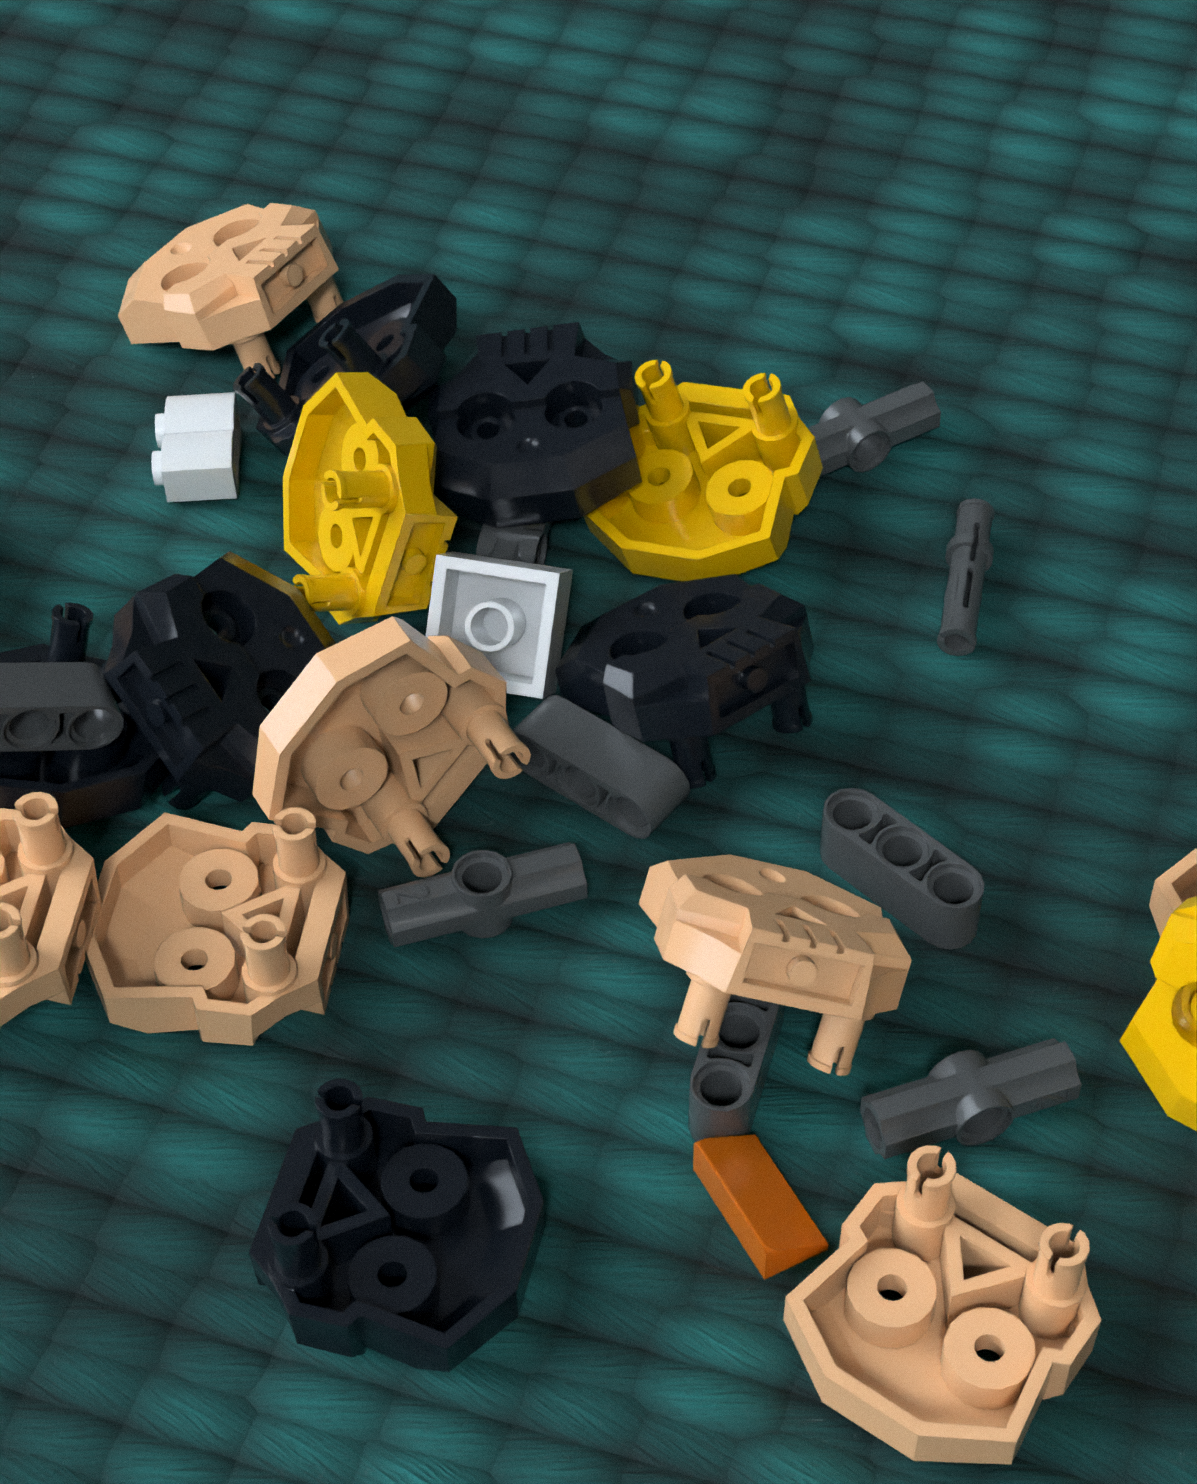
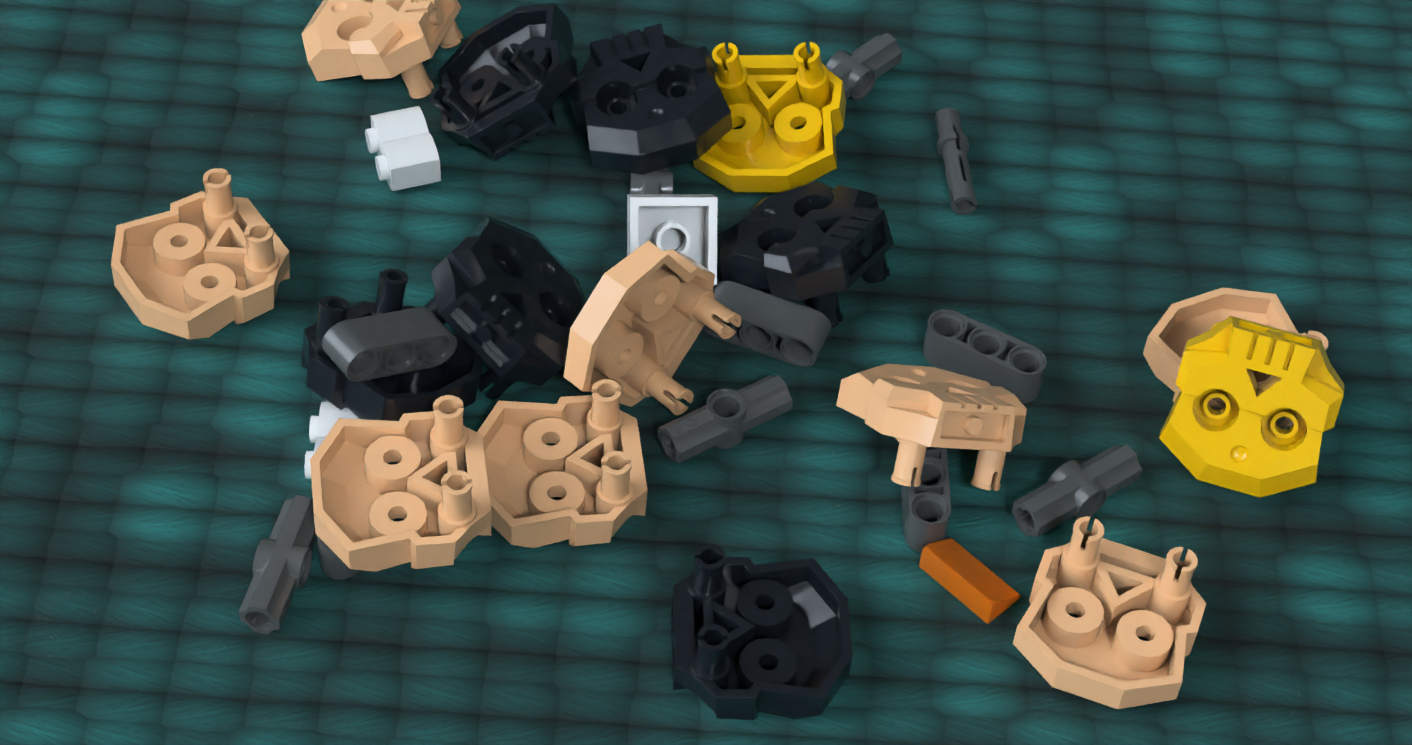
camera: 20 degrees left, 0 degrees up
yellow brick [283,372,458,625] -> none

